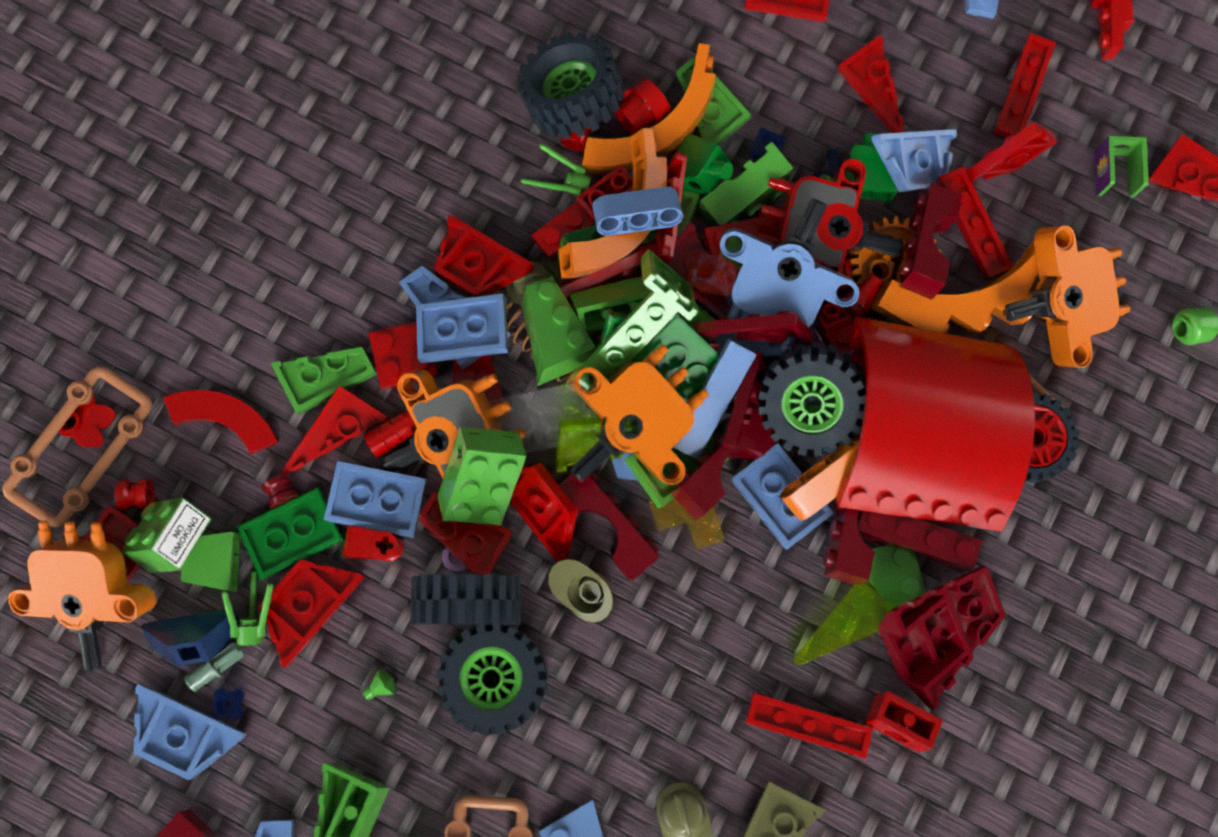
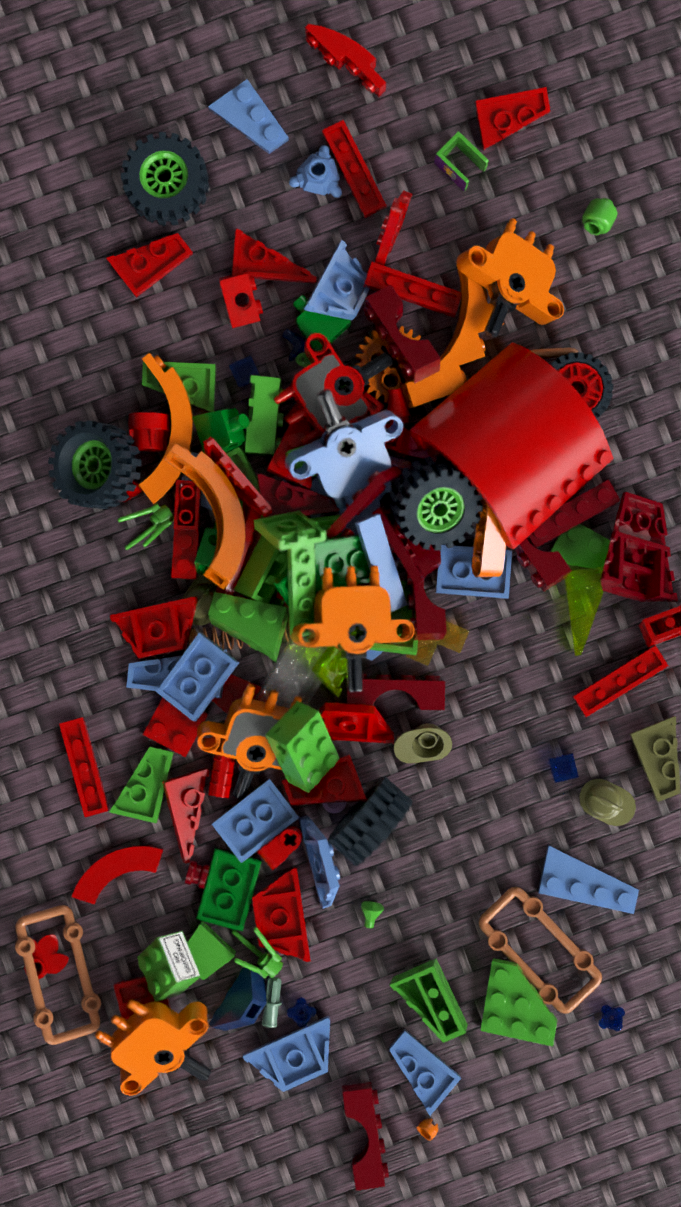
camera: 45 degrees left, 10 degrees up
red wheel [114,478,155,510] -> none
black wheel [436,624,548,735] -> none
medium blue beam [592,187,683,236] -> none
clear red brick [685,253,739,296] -> none
none -> red plate [59,717,109,817]
none -> red brick [219,271,263,328]
none -> medium blue rock [289,145,342,198]
none -> medium blue wing [298,815,340,909]
none -> clear blue plate [548,753,579,783]

